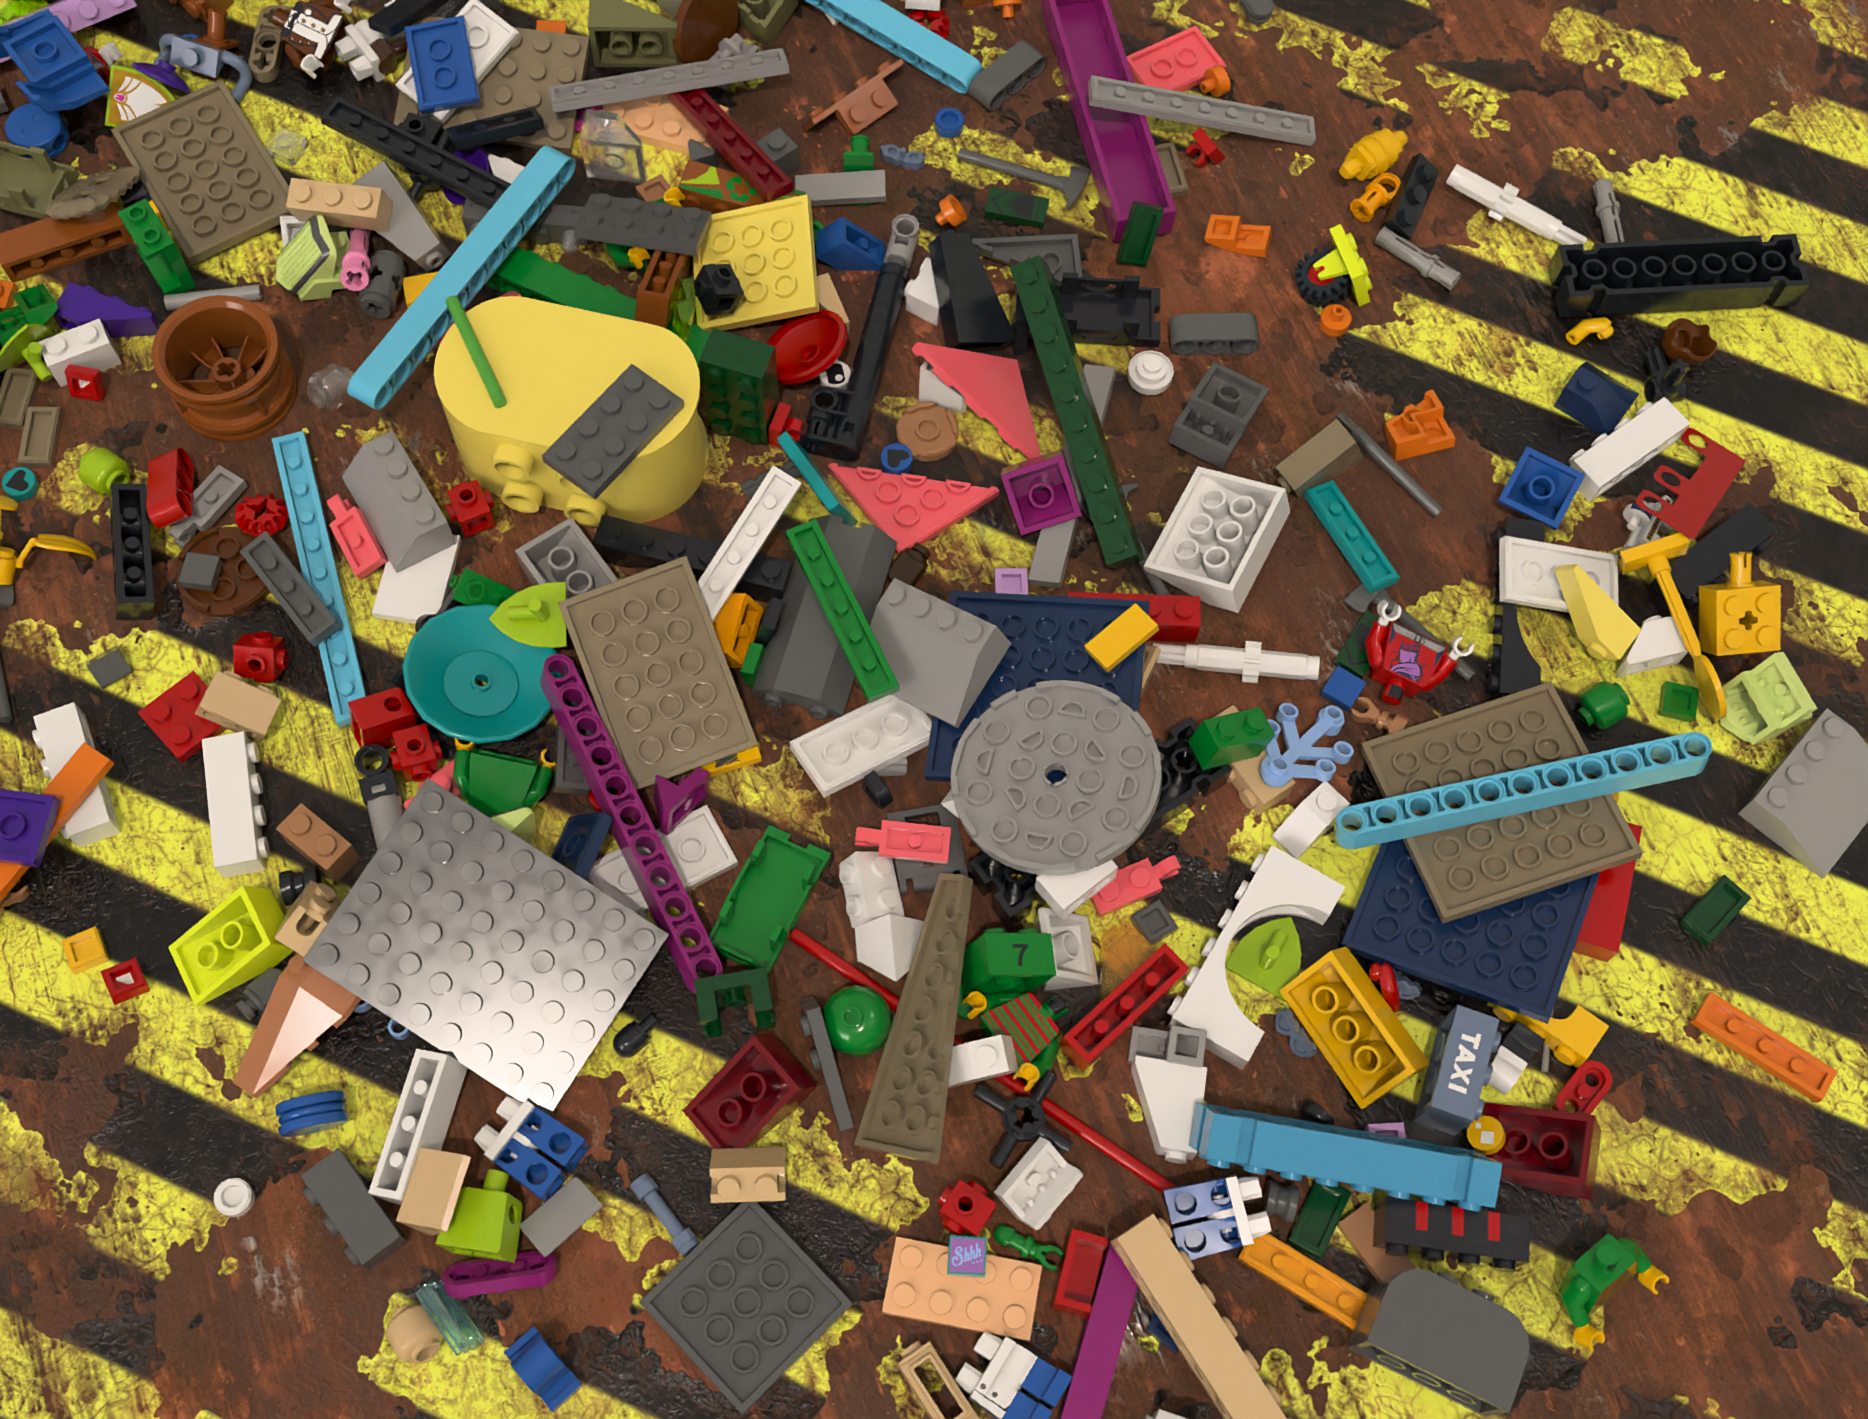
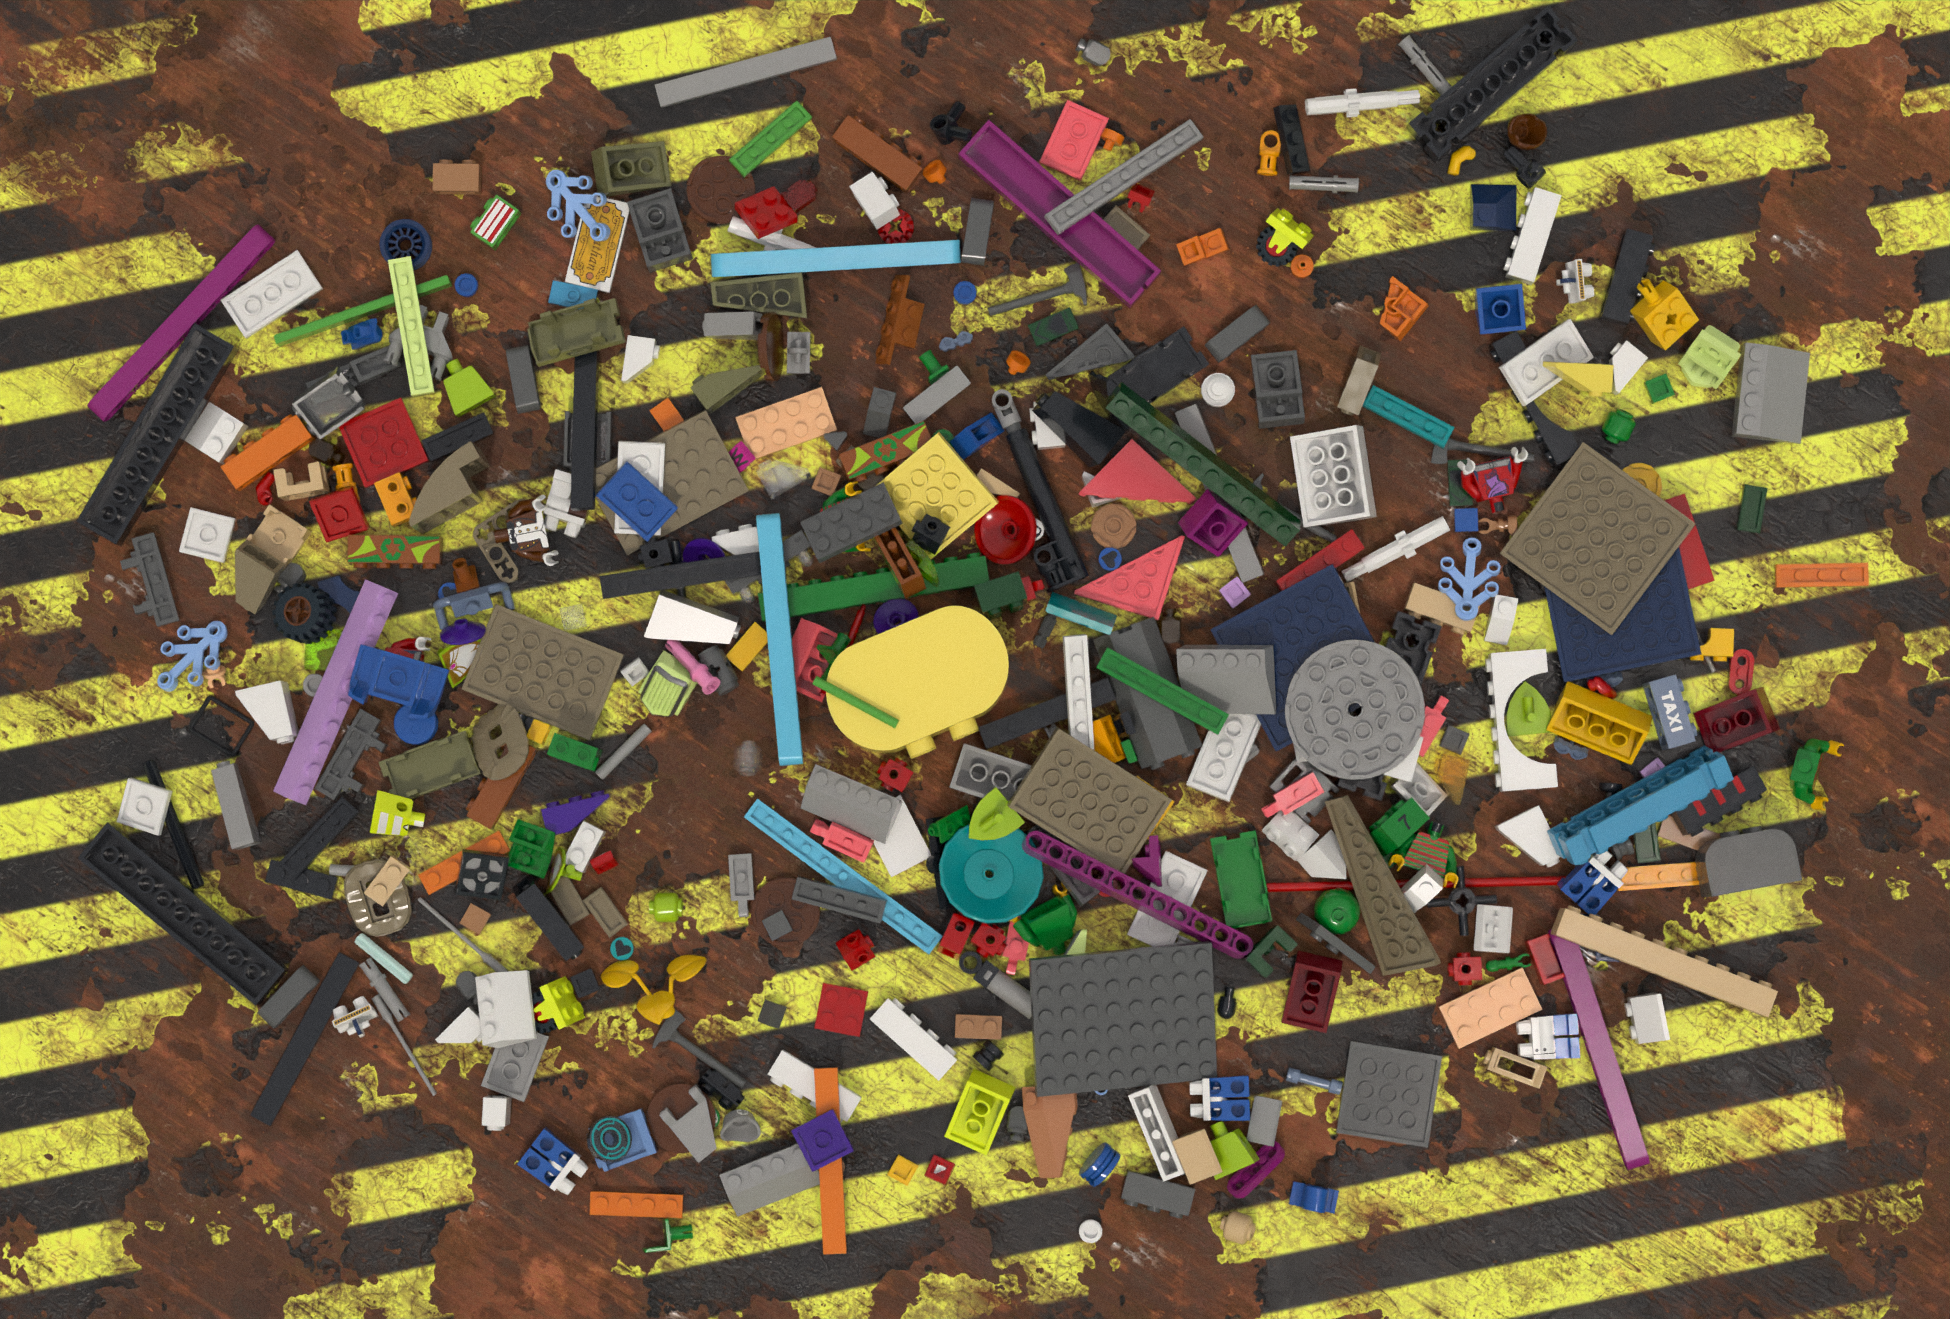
camera: 30 degrees left, 20 degrees up
black brick [109,483,154,620] -> none
red beam [146,447,194,529] -> none
dark orange wheel [152,295,298,443] -> none
tan brick [195,670,282,742] -> none
red gear [234,492,289,536] -> none
tan brick [275,880,341,957] -> none
tan brick [286,178,394,232] -> none
clear light blue tile [415,1280,485,1356] -> none
black plate [447,106,545,151] -> none
dark grey plate [542,364,684,500] -> none
light grey tile [548,48,790,113] -> none
dark blue tile [551,812,613,880] -> none
dark red plate [668,88,793,203] -> none
tan brick [709,1147,786,1203] -> none
black tile [862,770,893,809] -> none
tile [947,1235,987,1278] -> none
red brick [1059,943,1190,1073] -> none
yellow tile [1084,603,1159,673] -> none
dark green tile [1115,201,1164,266] -> none
light grey slope [1127,1025,1207,1068] -> none
green brick [1188,707,1275,770] -> none
dark grey piece [1335,411,1444,518] -> none
medium azure beam [1335,732,1713,849] -> none
yellow piece [1339,128,1408,181] -> none
yellow tile [1467,1116,1506,1155] -> none
leg [1488,1021,1546,1095] -> none
yellow piece [1618,532,1727,720] -> none
red piece [1635,428,1746,540] -> none

